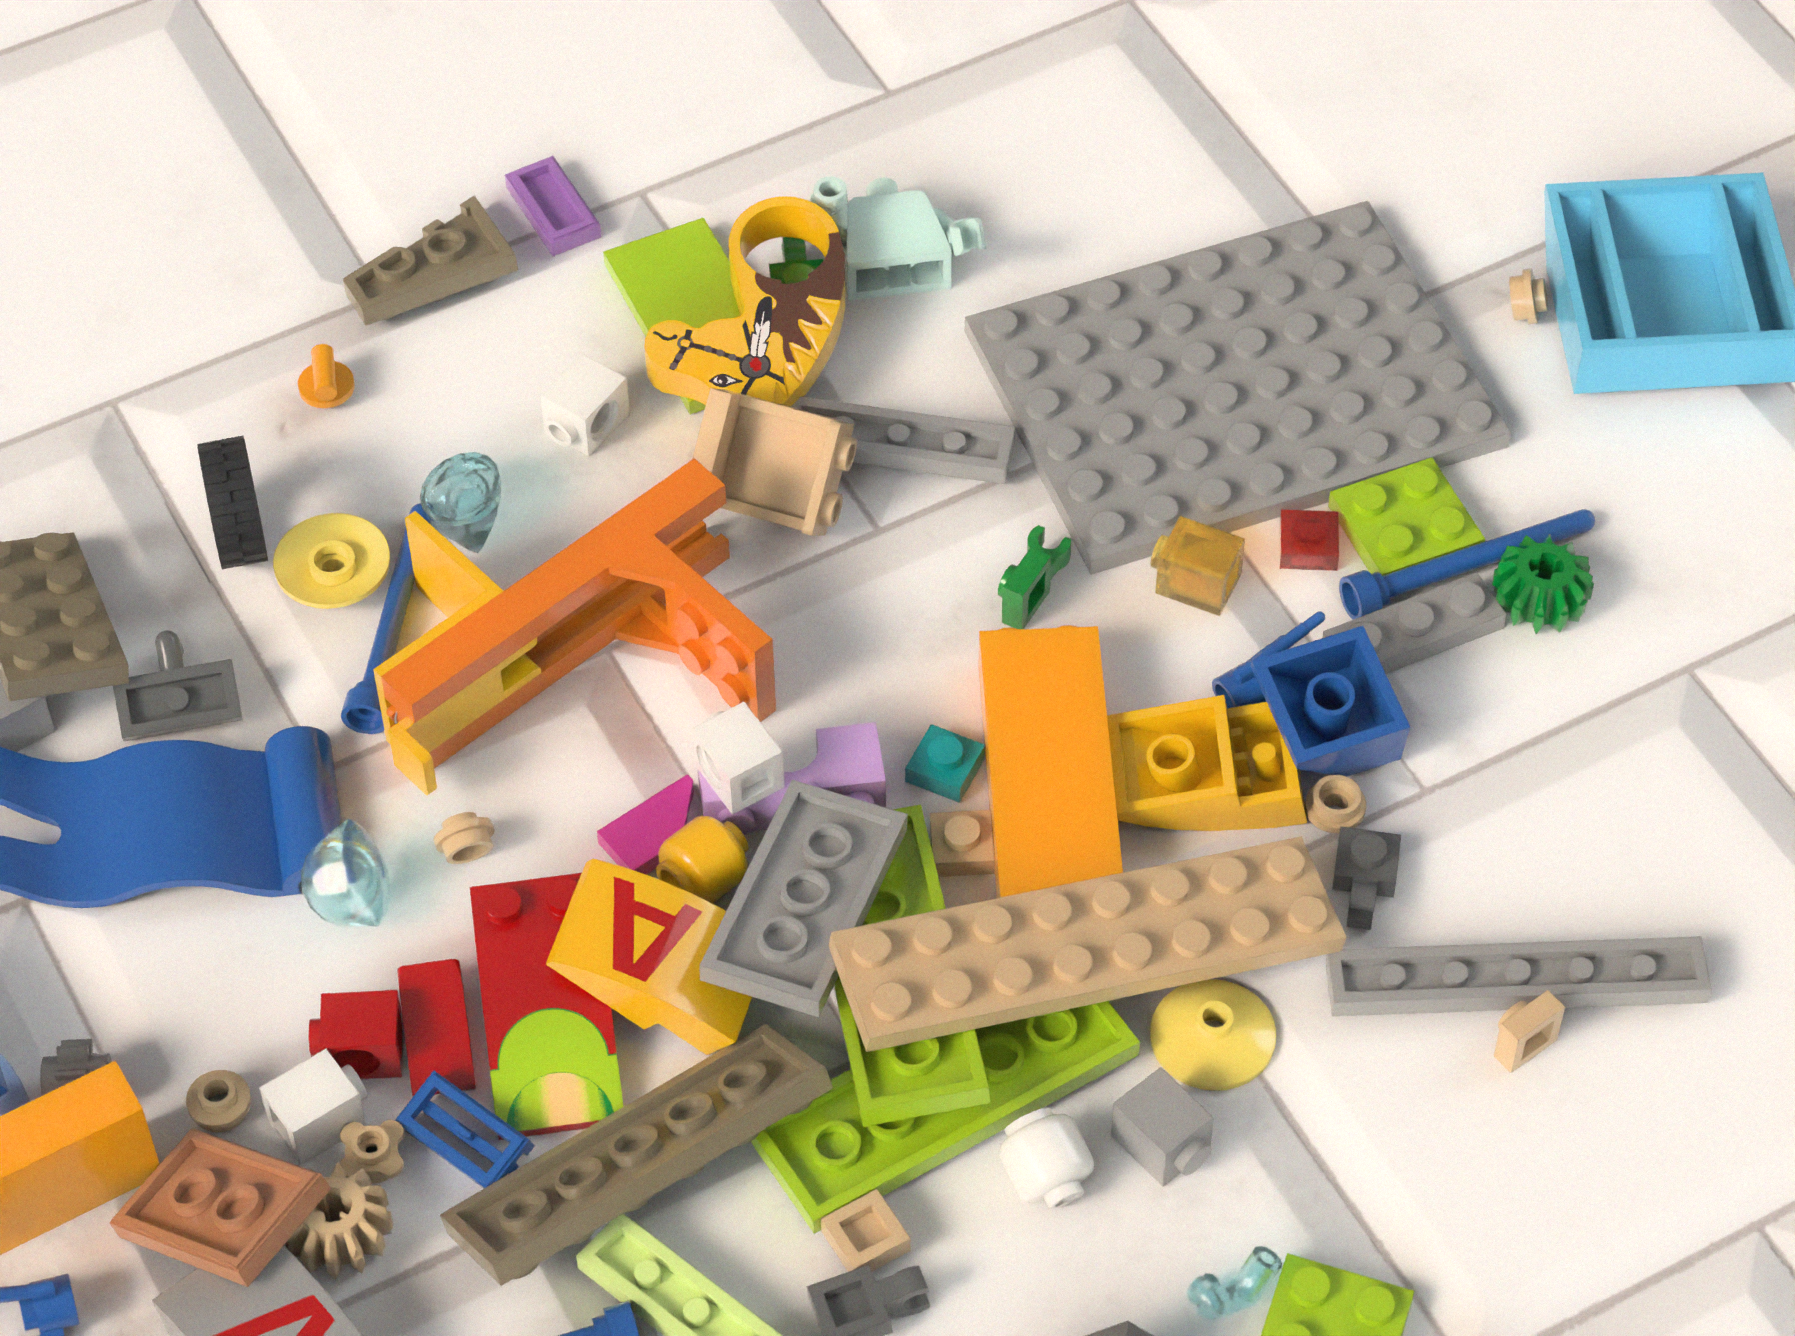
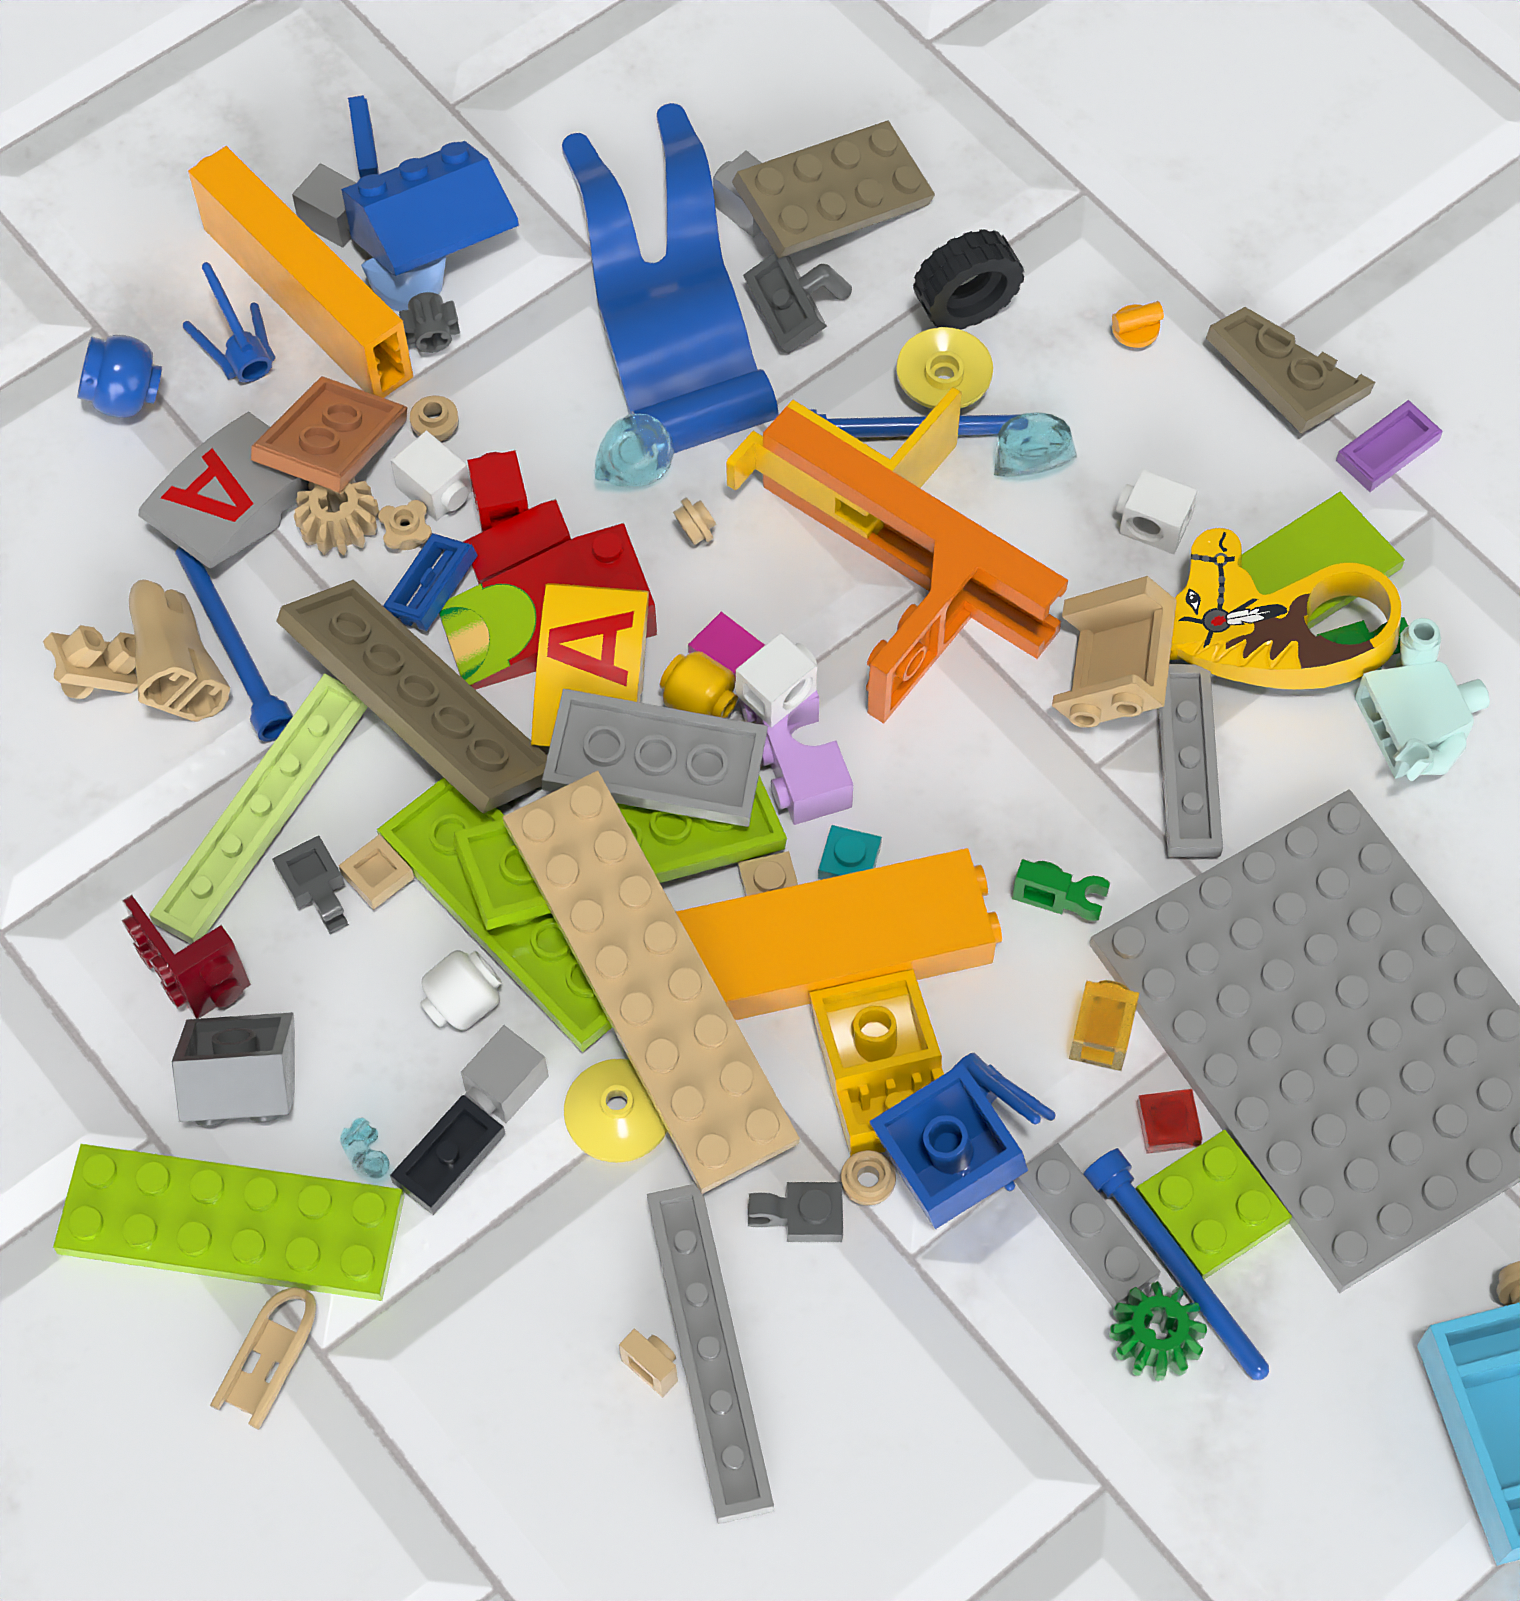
camera: 80 degrees right, 10 degrees up
none -> black plate [390,1095,506,1215]

